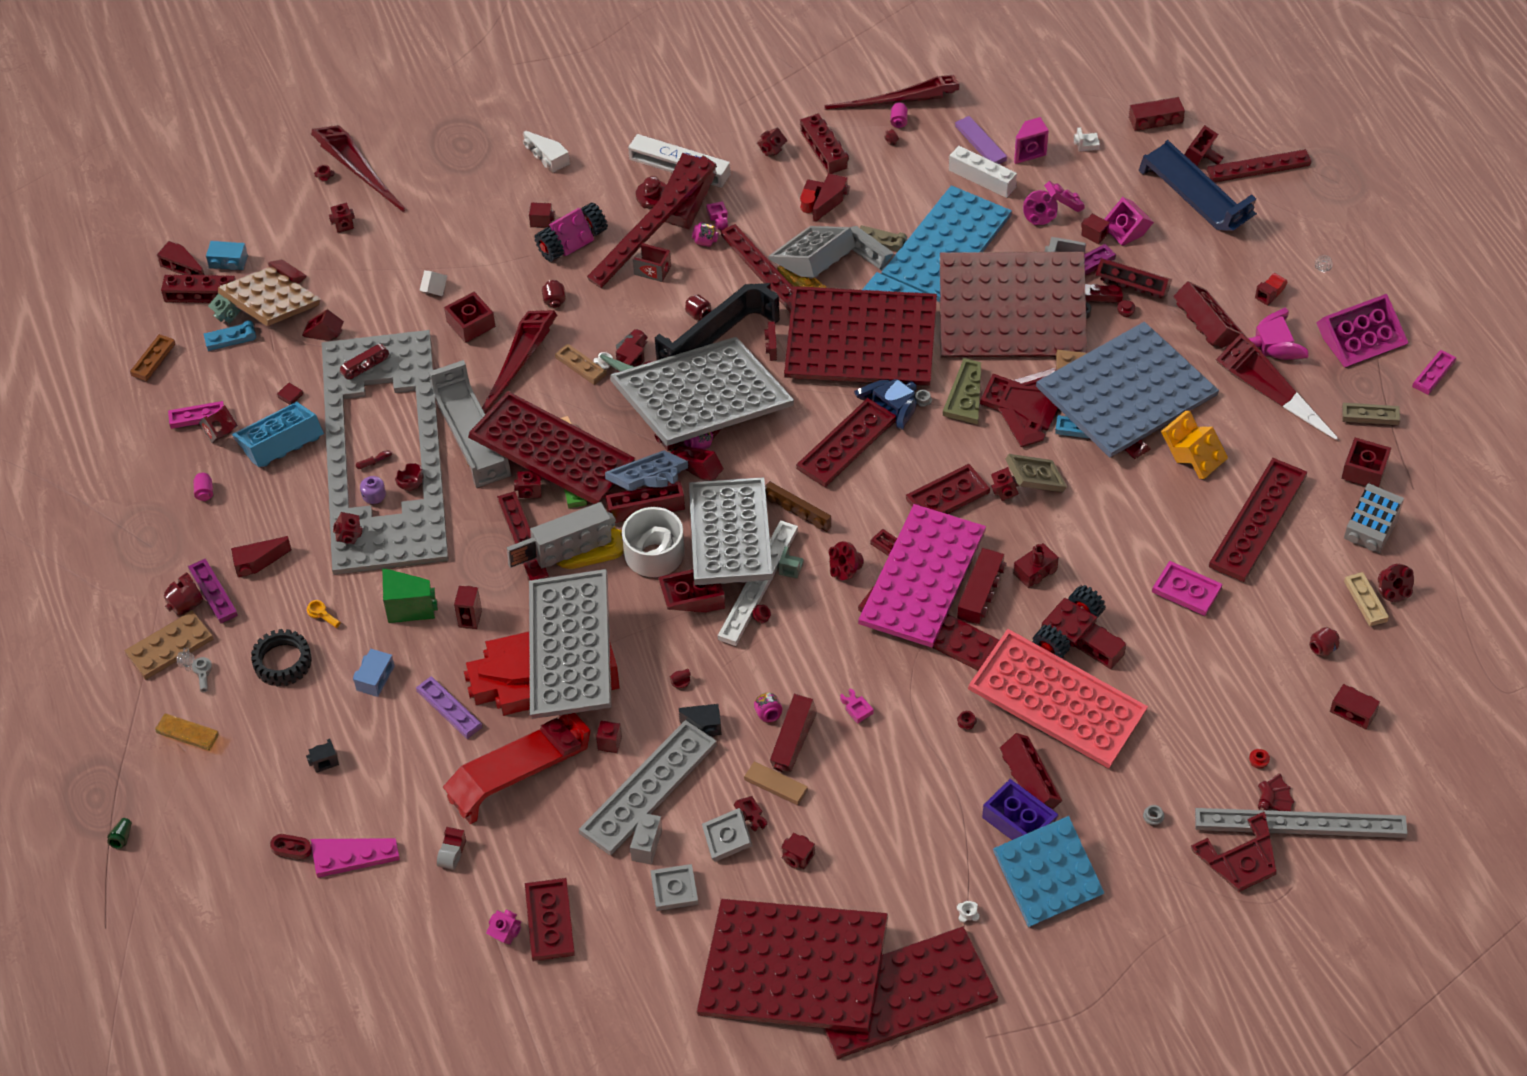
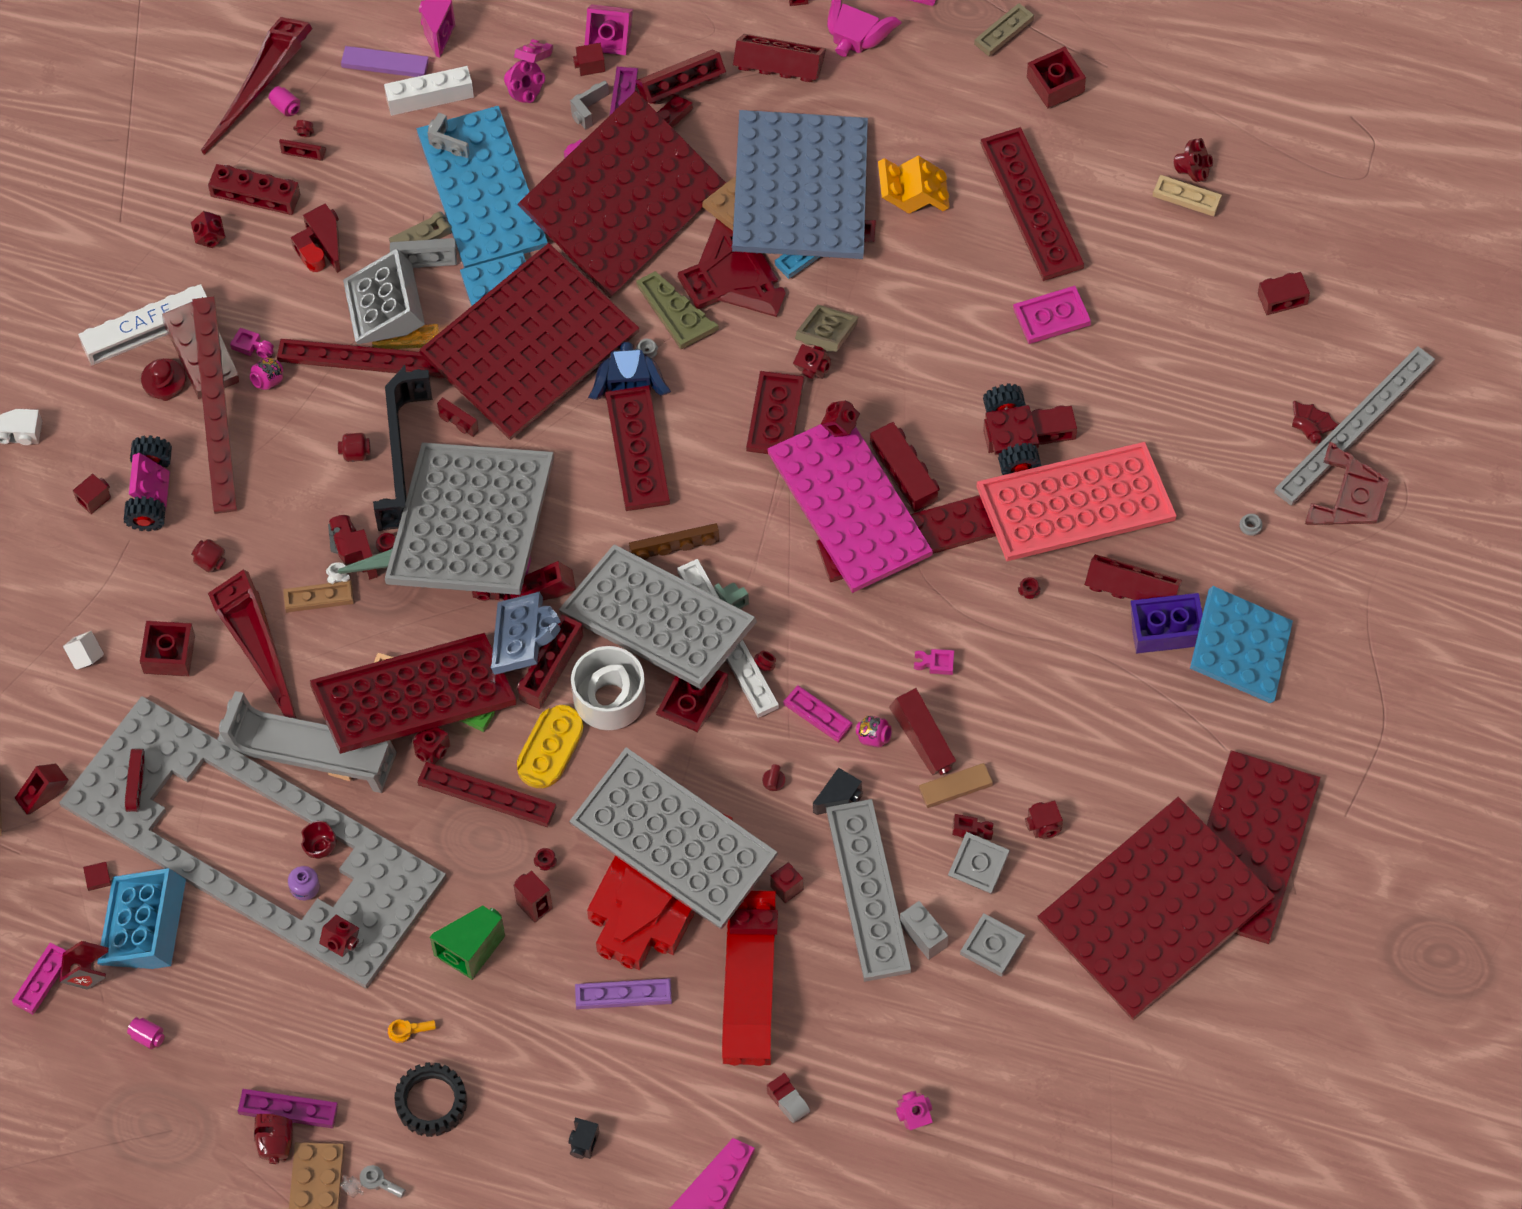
camera: 50 degrees left, 10 degrees up
dark red slope [231,536,292,577] -> none
medium blue brick [353,648,395,697] -> none
dark red piece [355,450,392,469] -> none
light grey piece [507,502,616,569] -> none
dark red plate [525,878,575,962] -> none
piece [633,243,671,282] -> none
dark red plate [828,541,864,580] -> none
dark red tile [870,529,897,556] -> none
white plate [957,901,980,922] -> none
dark red brick [1013,543,1059,588] -> none
dark red plate [1117,300,1136,317] -> none
dark red plate [1216,333,1338,441] -> none
red plate [1249,749,1270,769] -> none
dark red head [1309,627,1340,656] -> none
light grey slope [1344,483,1404,554] -> none
none -> dark red slope [279,139,326,161]
none -> light grey bracket [427,113,470,158]
none -> dark red plate [534,848,557,871]
none -> dark pink tile [783,685,853,743]
none -> dark red brick [821,400,860,437]

